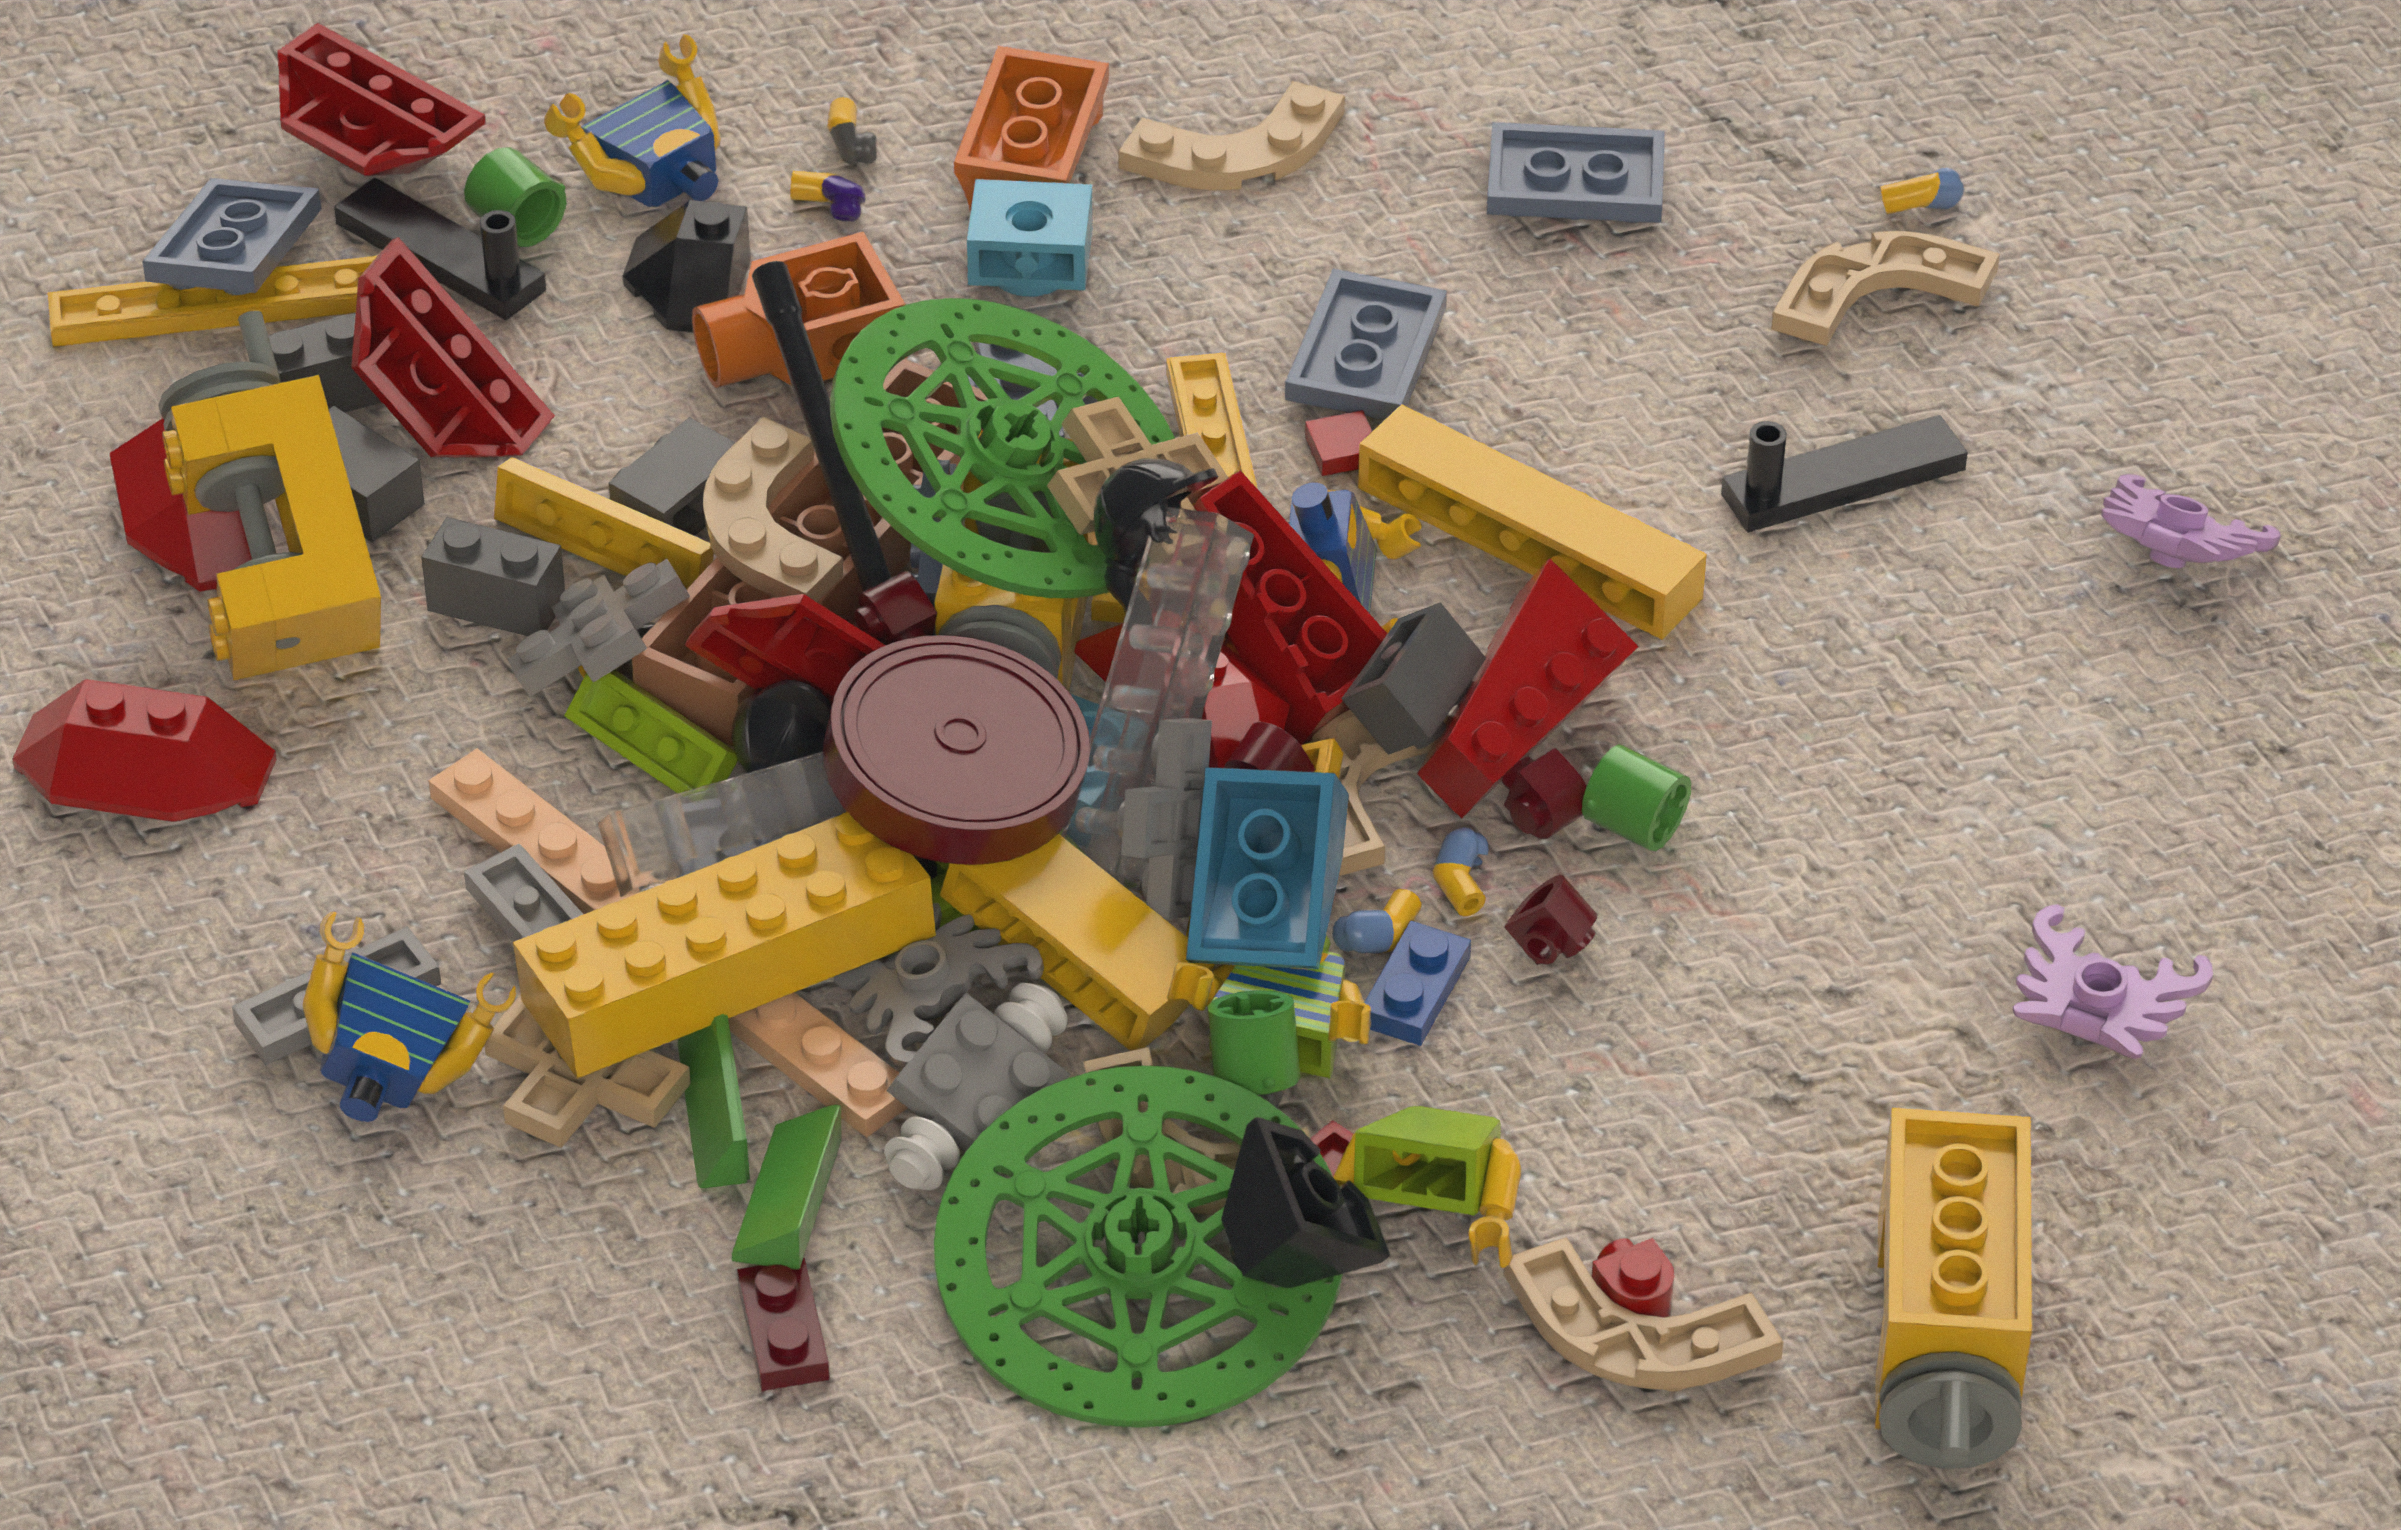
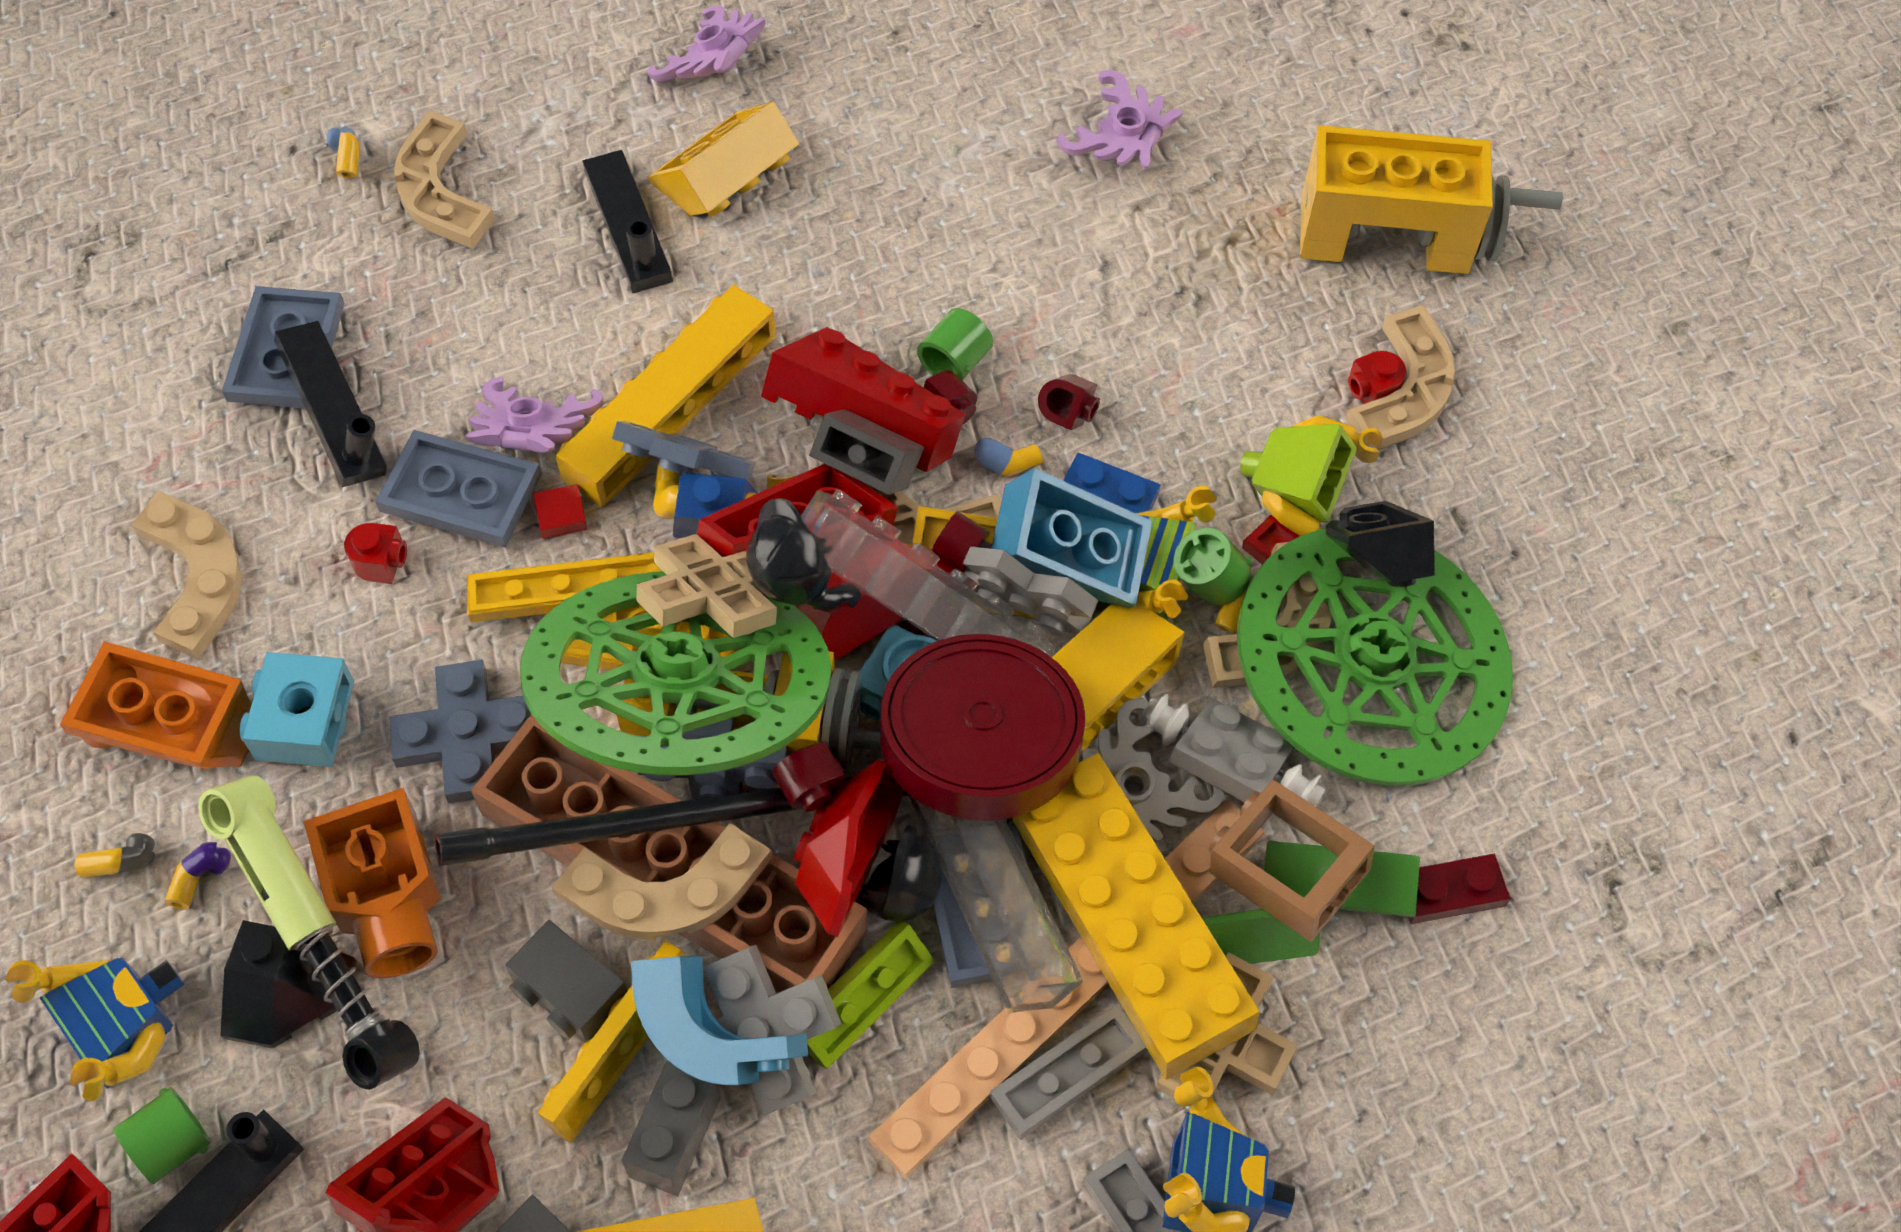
camera: 90 degrees left, 15 degrees up
none -> piece [198,775,420,1090]
none -> black piece [274,321,387,488]
none -> red plate [344,523,407,584]
none -> lavender animal [466,377,604,453]
none -> sand blue plate [612,420,756,480]
none -> dark azure arch [631,956,808,1085]
none -> yellow slope [647,101,800,217]
none -> medium nougat window [1209,779,1375,942]

